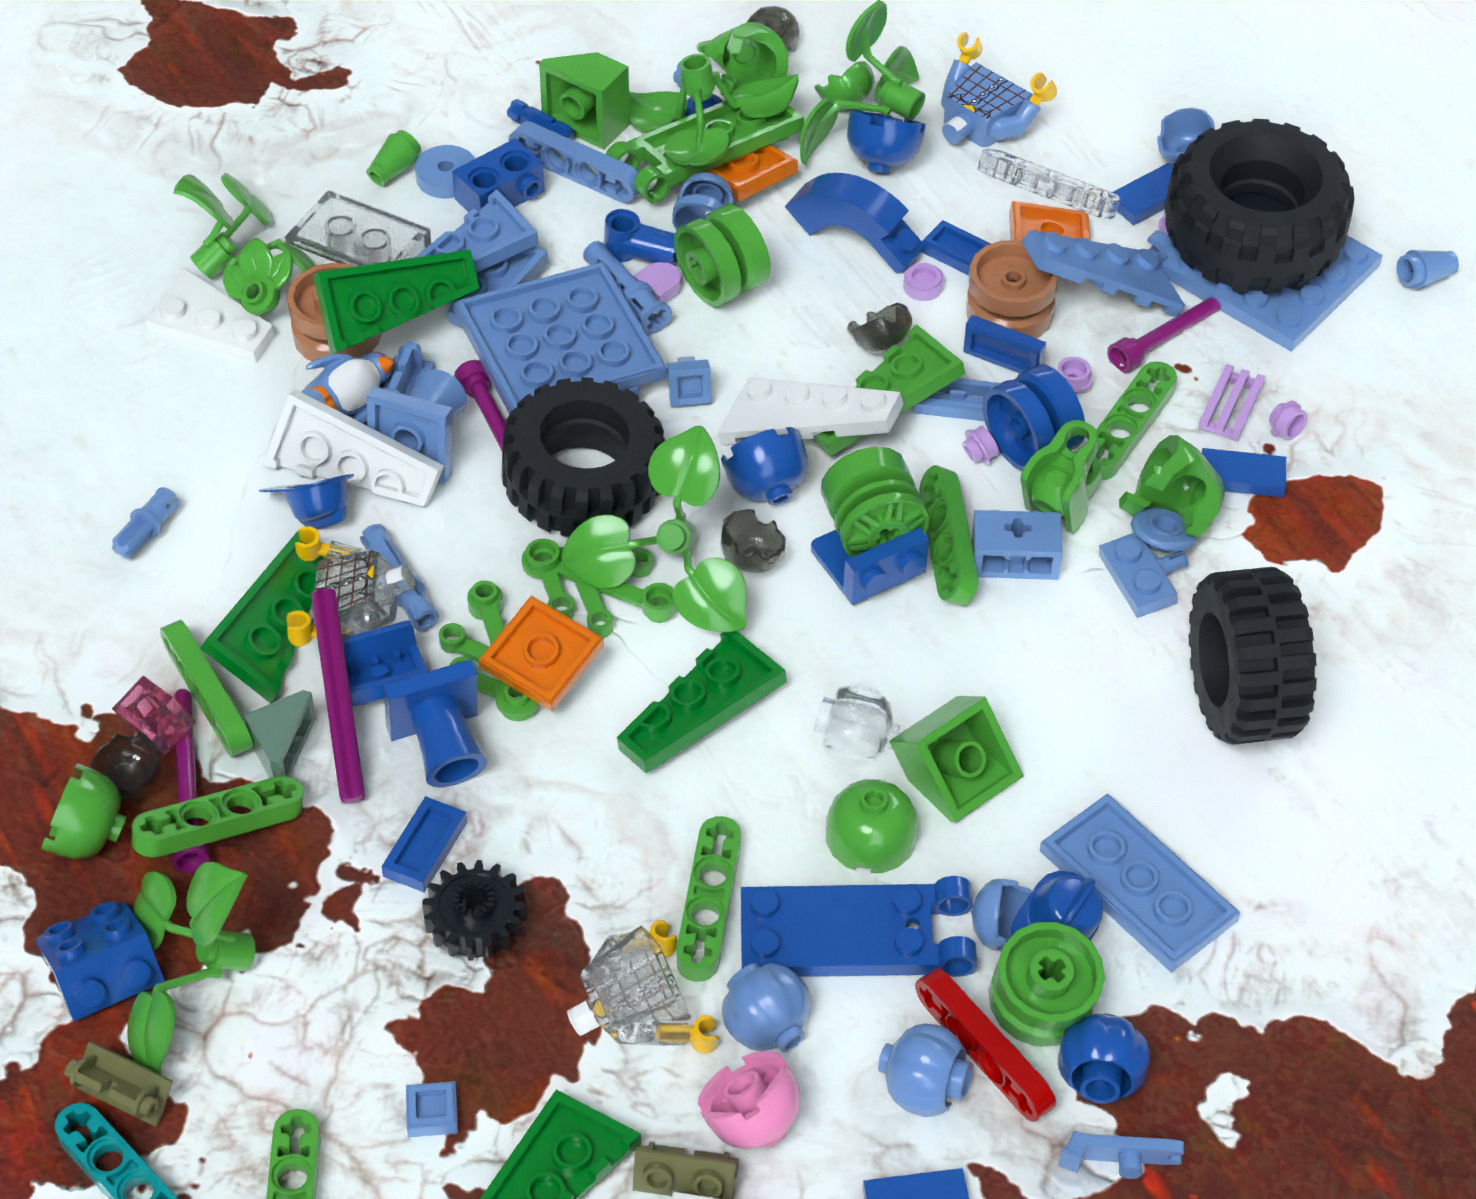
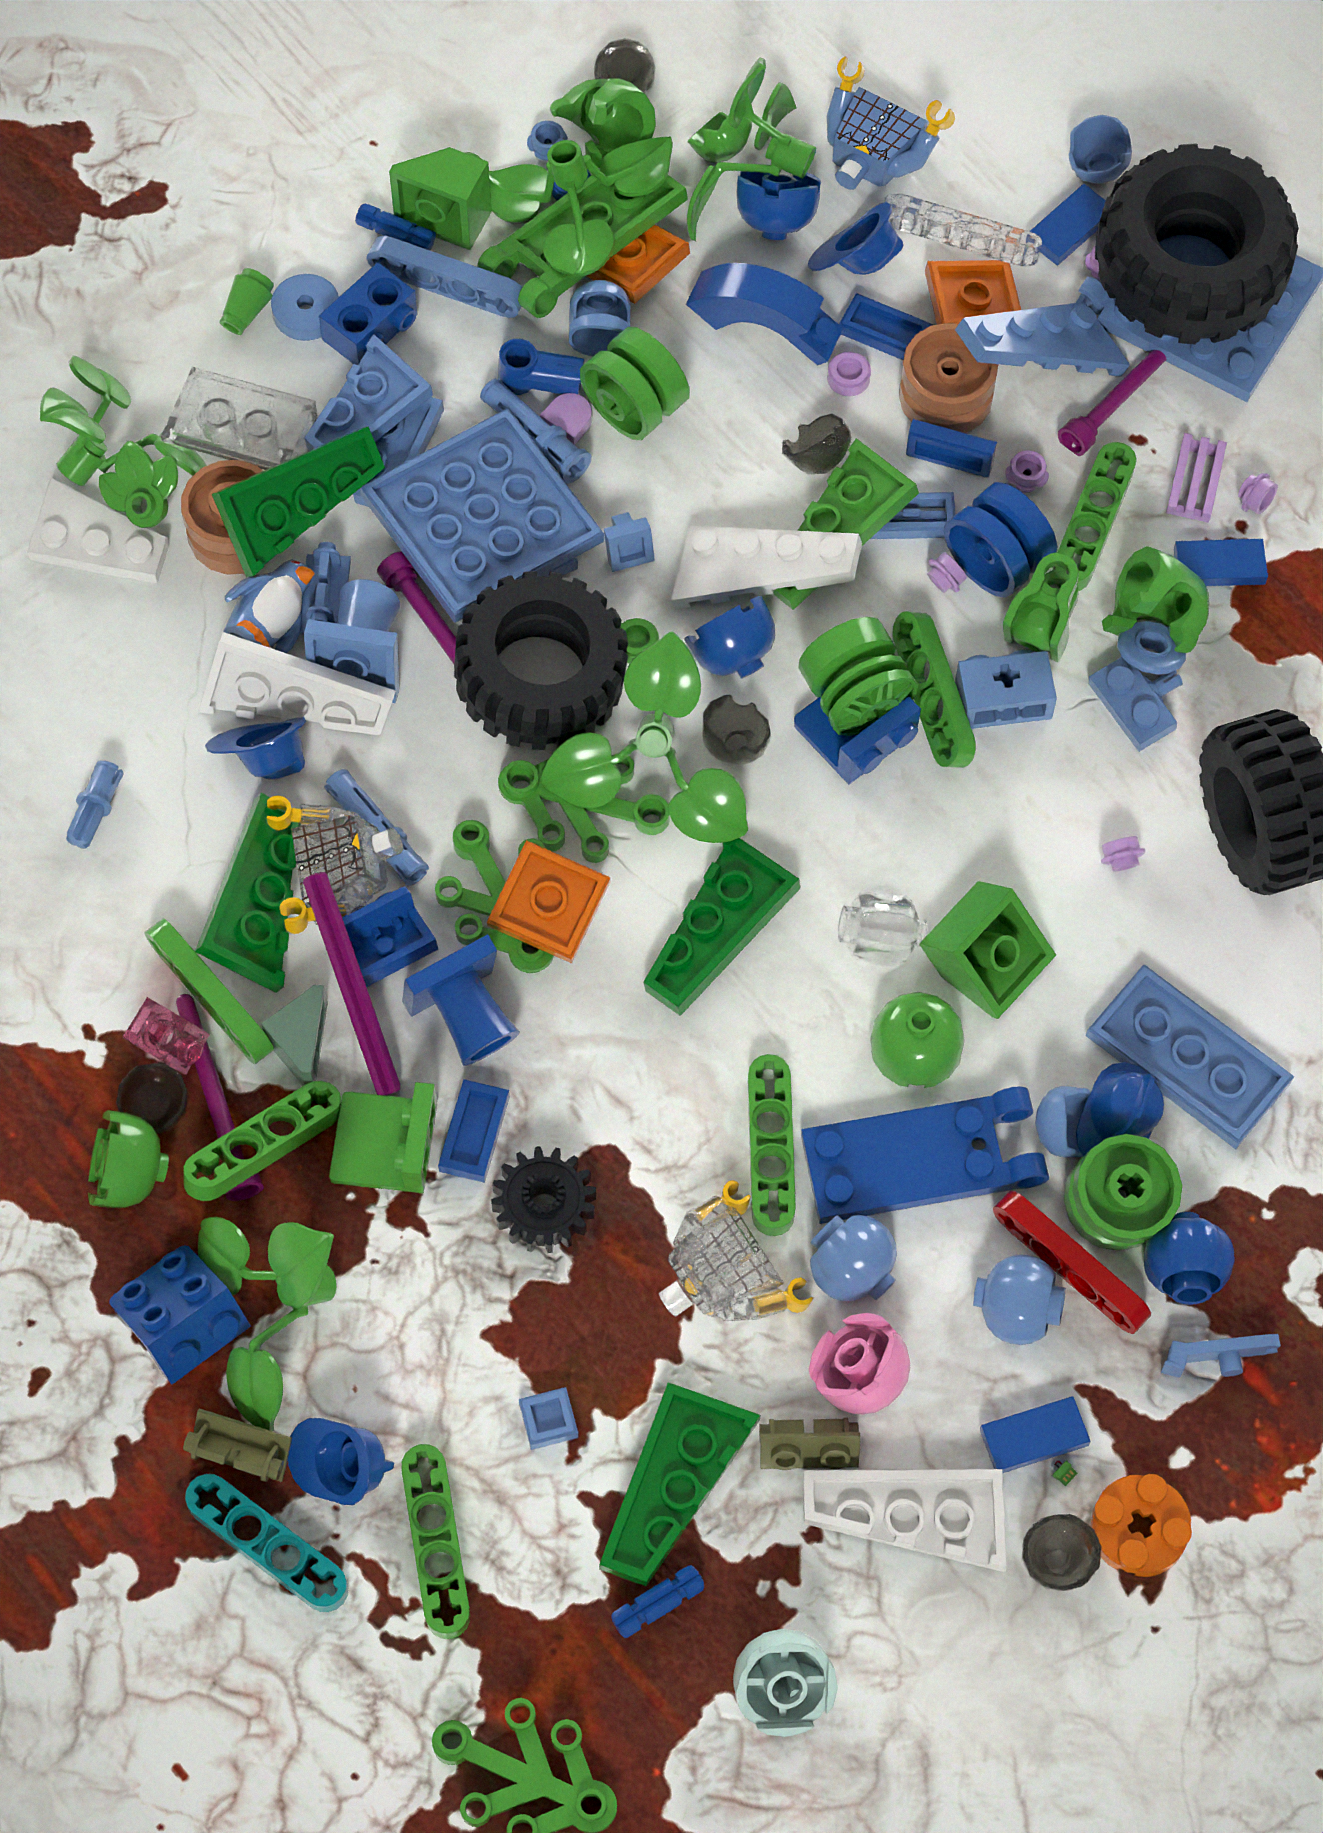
camera: 10 degrees left, 15 degrees up
none -> blue piece [288,1418,394,1505]
none -> bright green bracket [329,1082,437,1193]
none -> blue piece [808,202,904,275]
none -> lavender plate [1101,836,1146,872]

